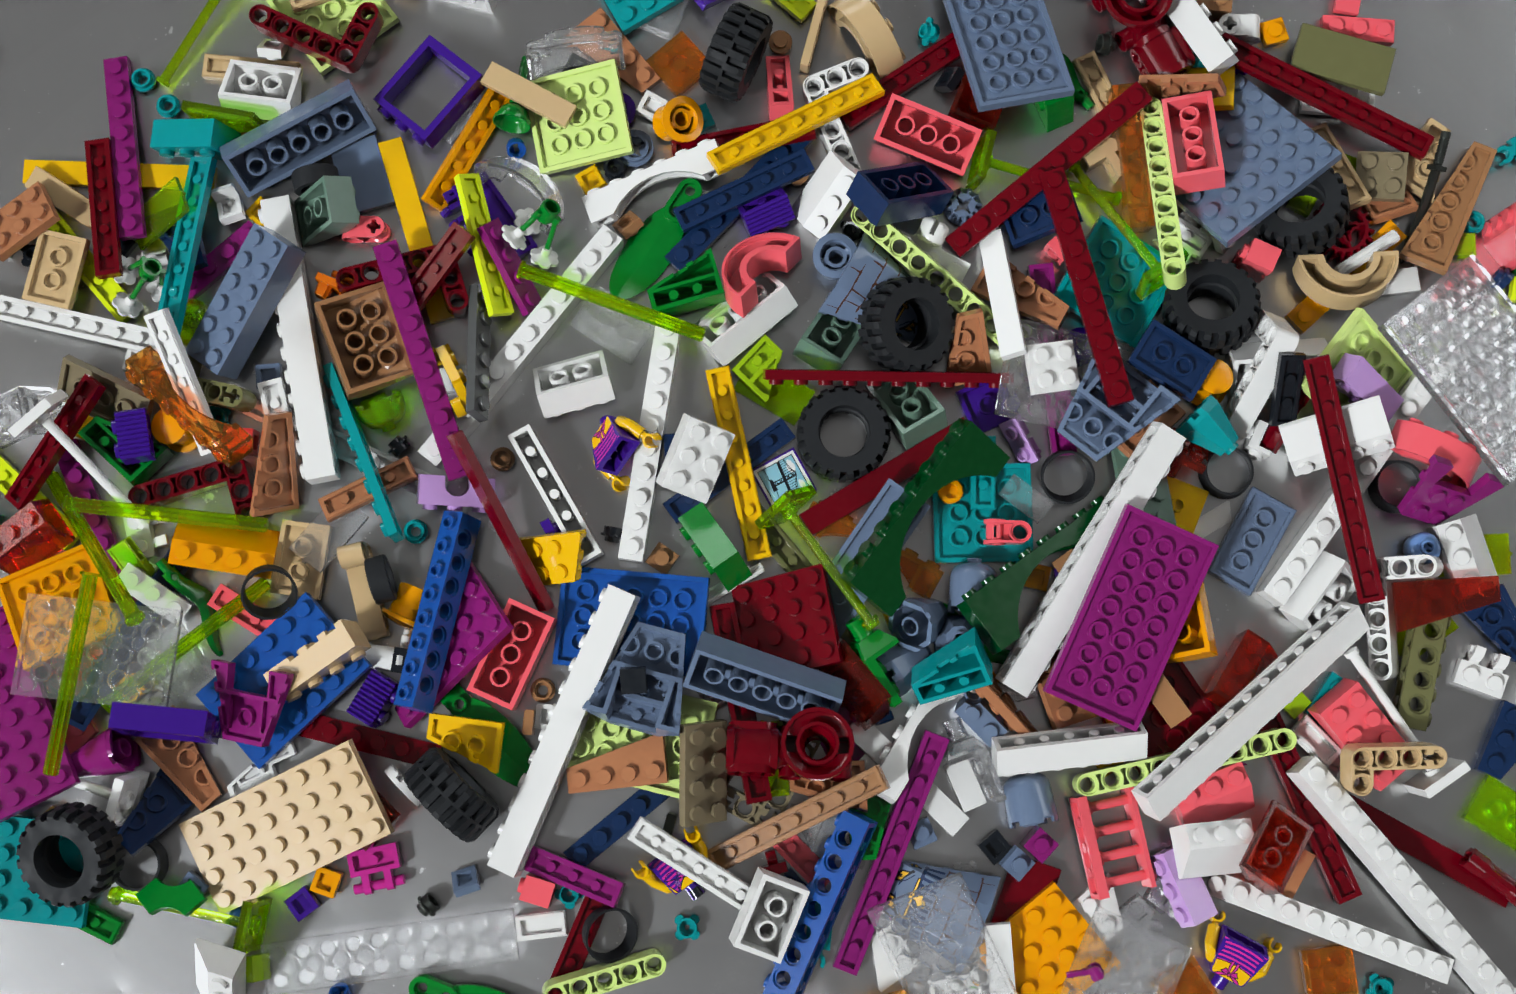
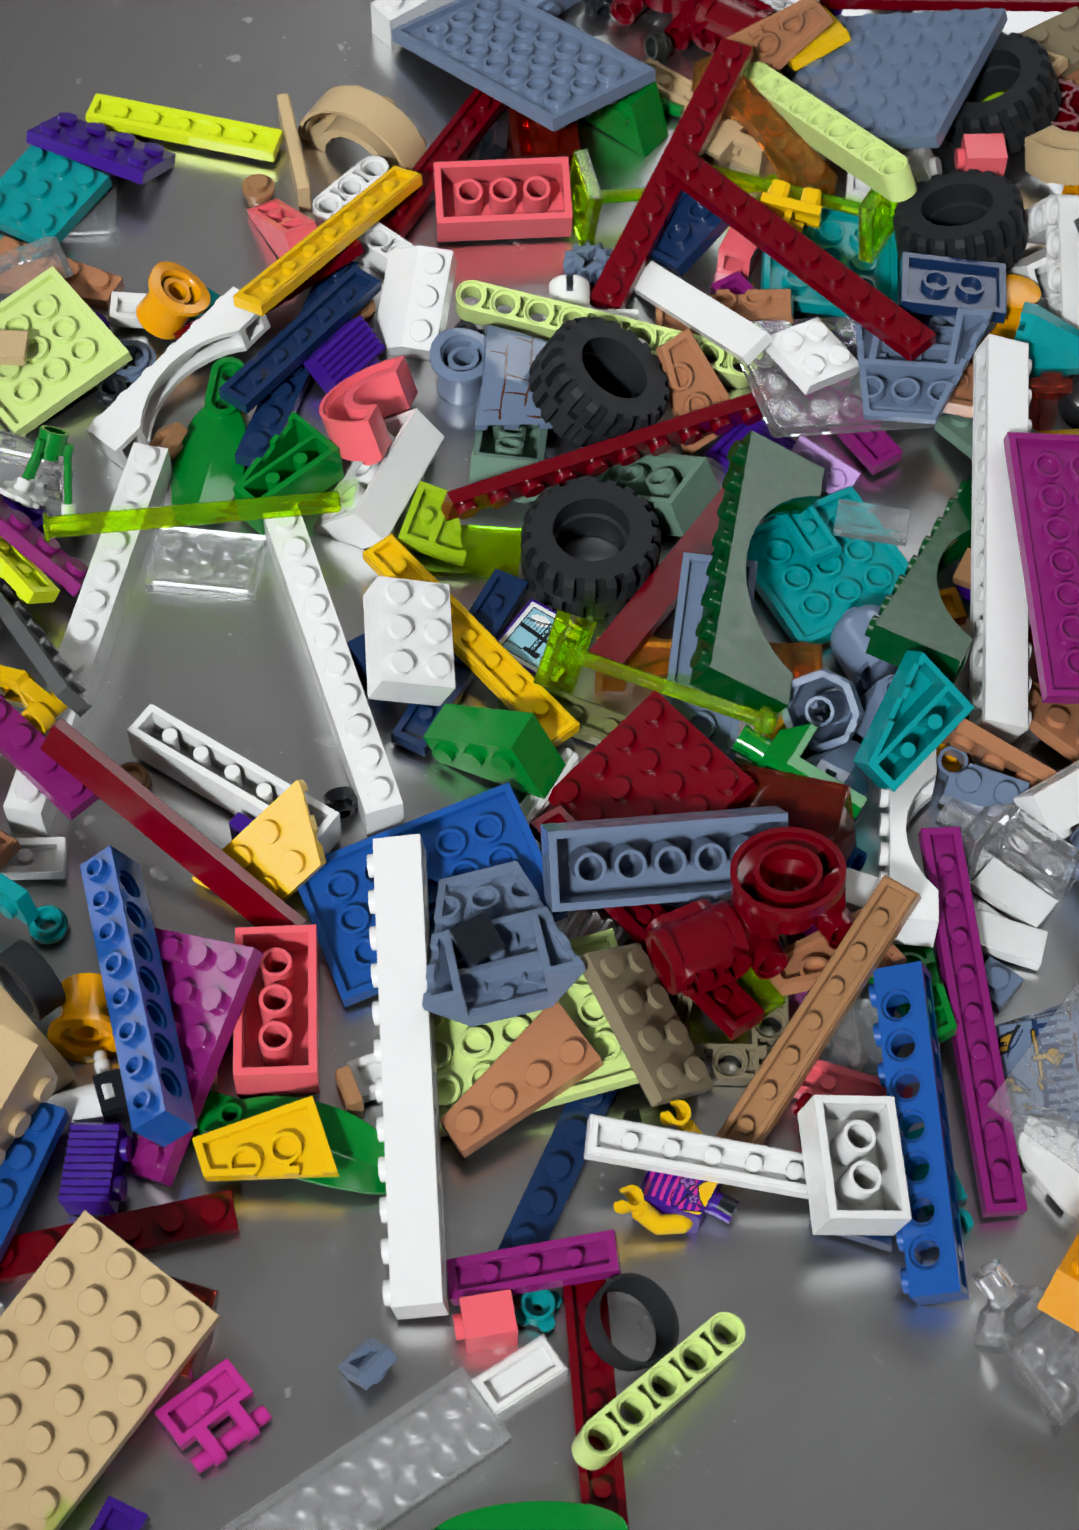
camera: 30 degrees left, 25 degrees down
light orange plate [309,866,344,899] -> none
white tile [384,764,422,807] -> none
black tyre [404,747,500,843] -> none
lavender arch [416,474,495,513] -> none
pearl dark grey plate [417,893,440,917] -> none
medium nougat plate [530,678,556,703] -> none
white slope [532,349,616,419] -> none
yellow tile [575,164,608,195] -> none
torso [591,415,662,492] -> none
medium nougat plate [645,542,680,574] -> none
clear orange plate [646,31,705,97] -> none
teal plate [675,914,700,940] -> none
black tyre [699,2,773,103] -> none
dark blue brick [846,161,954,227] -> none
teal plate [918,17,940,46] -> none
light orange tile [938,480,963,504] -> none
coral piece [983,519,1032,545] -> none
black tyre [1040,450,1095,504] -> none
coral brick [1161,90,1225,195] -> none
none -> yellow hips [760,179,822,233]

